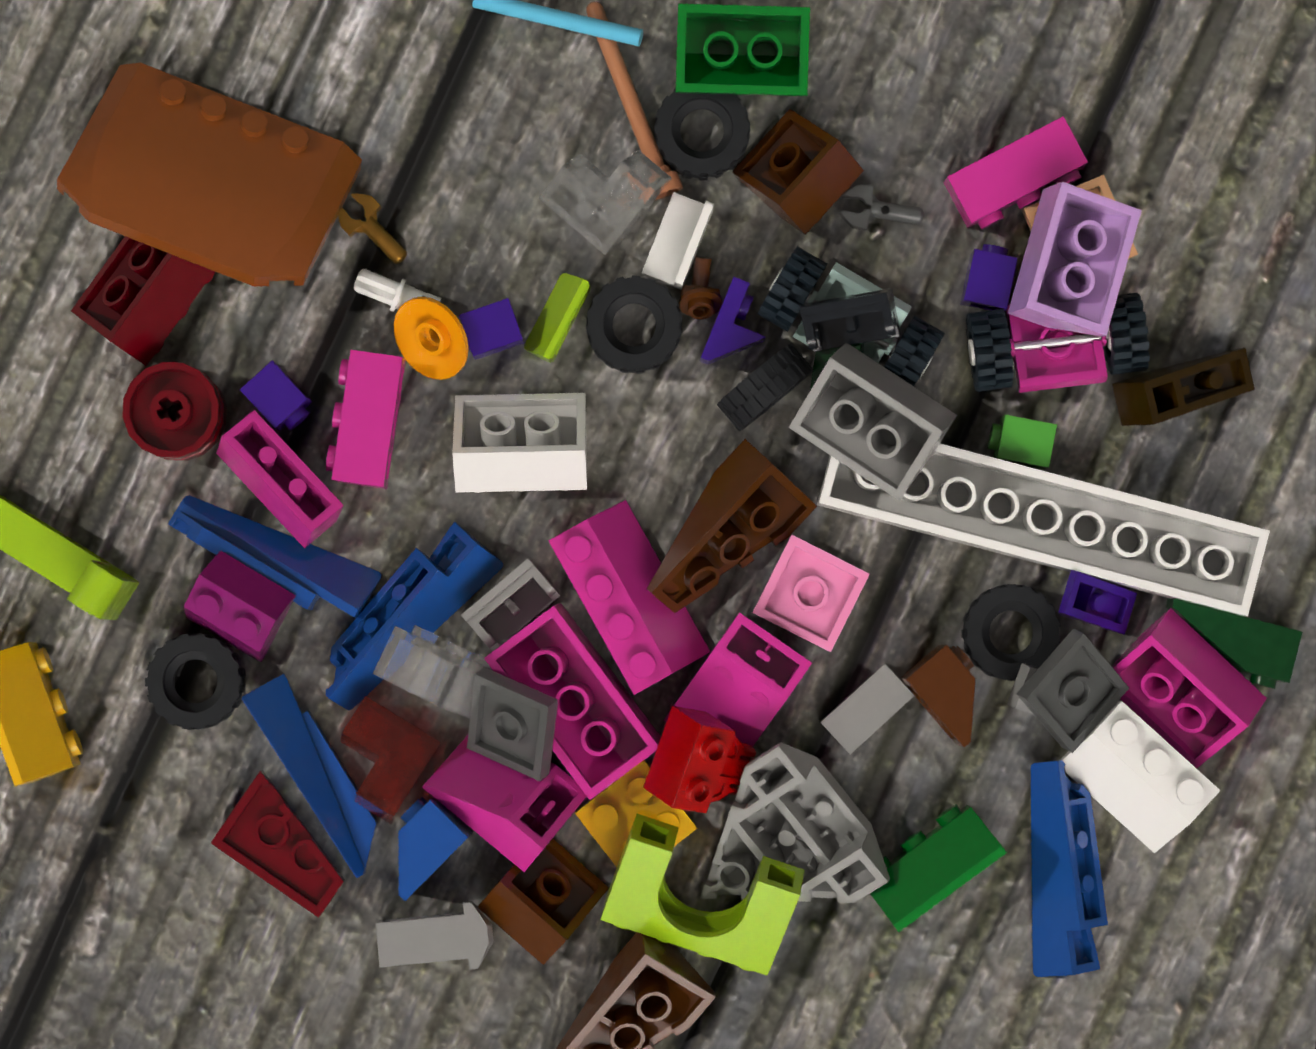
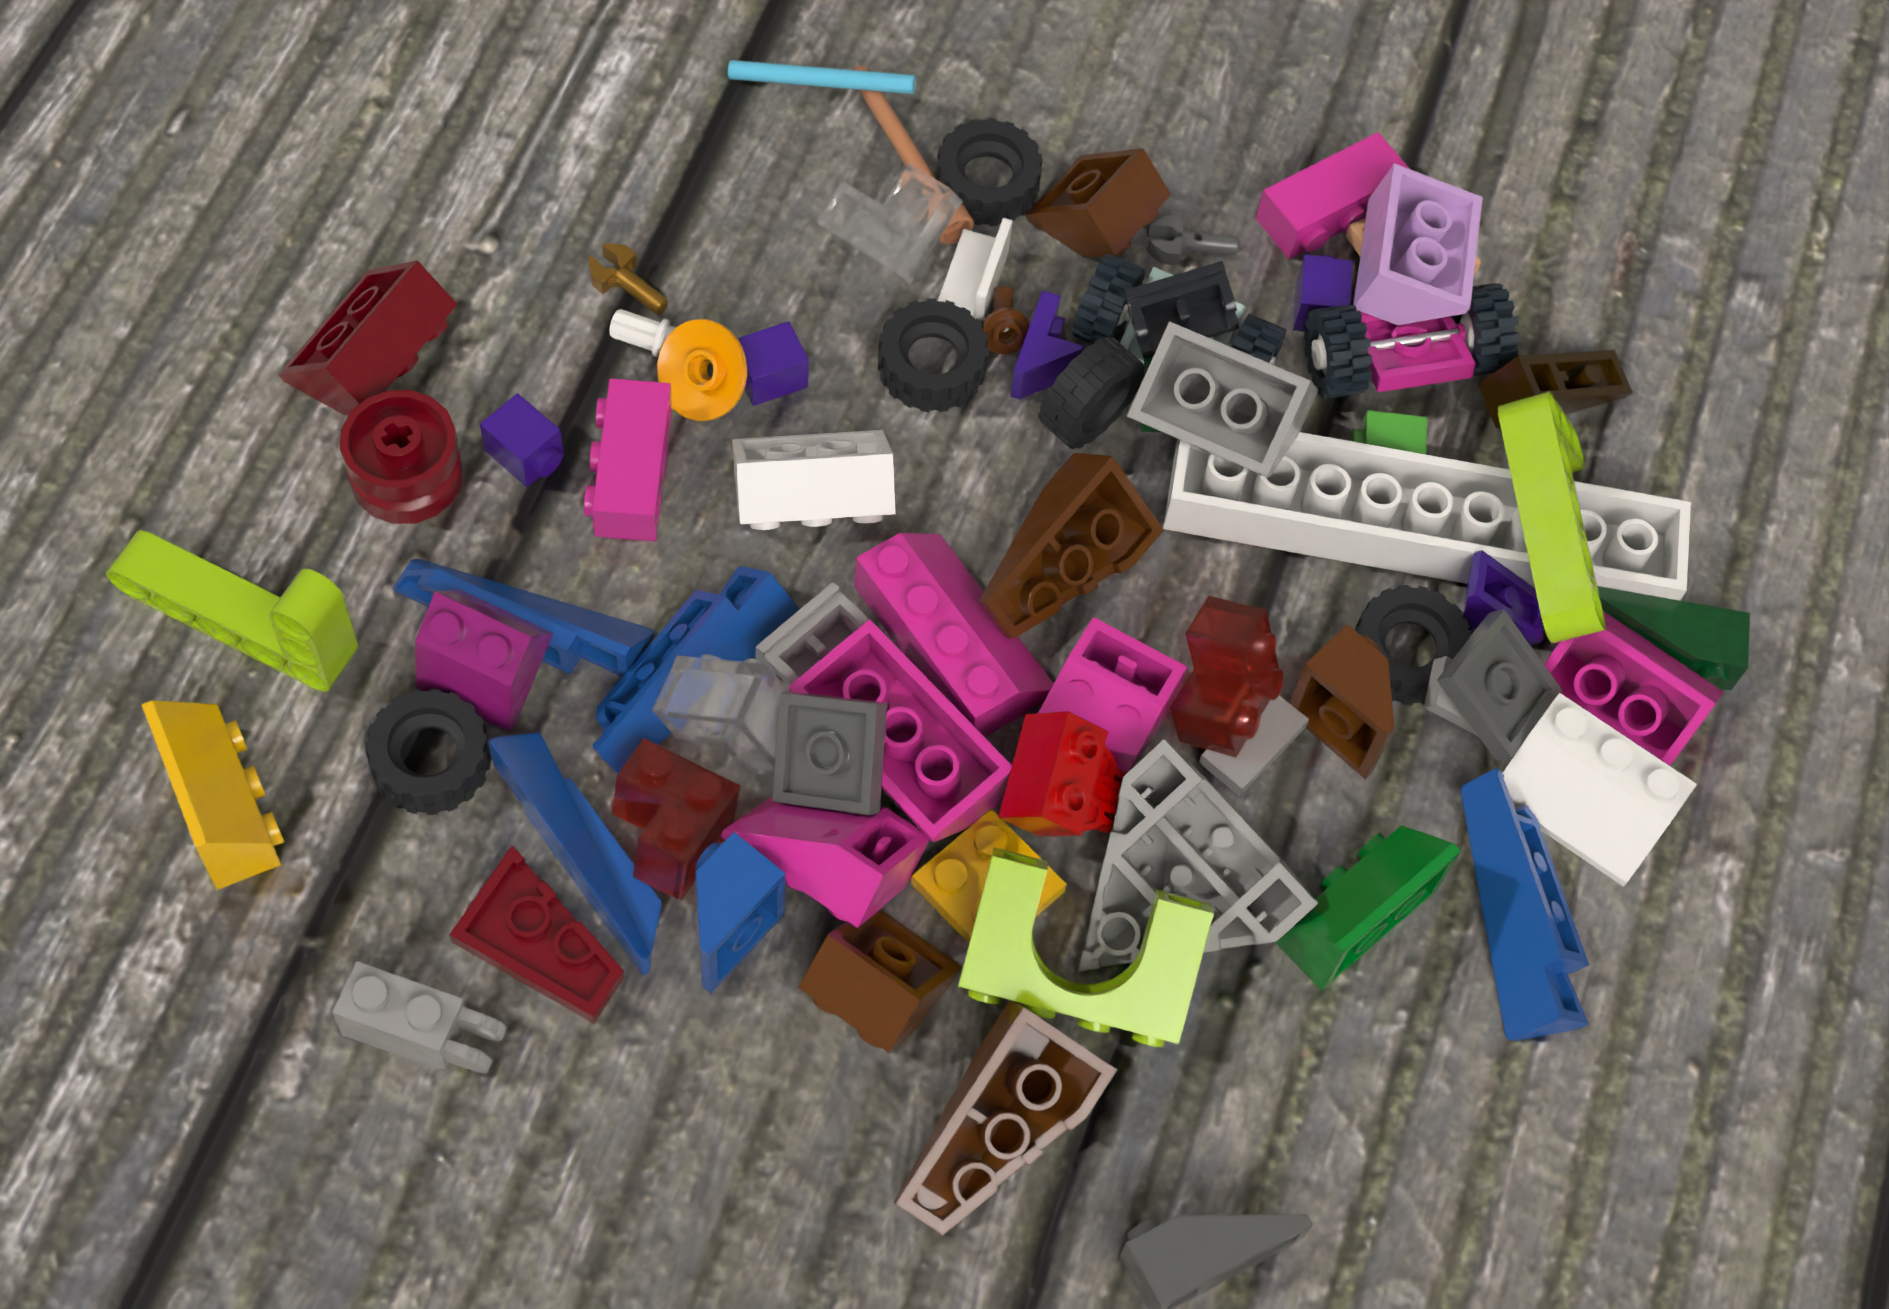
camera: 15 degrees left, 25 degrees down
dark orange slope [57,63,362,287] -> none
dark pink brick [216,410,344,548] -> none
light grey piece [375,902,494,970] -> none
lime slope [524,273,591,363] -> none
green slope [676,3,810,96] -> none
bright pink plate [752,535,870,652] -> none
none -> light grey hinge [332,961,507,1074]
none -> clear red brick [1170,595,1284,758]
none -> lime beam [1498,391,1606,644]

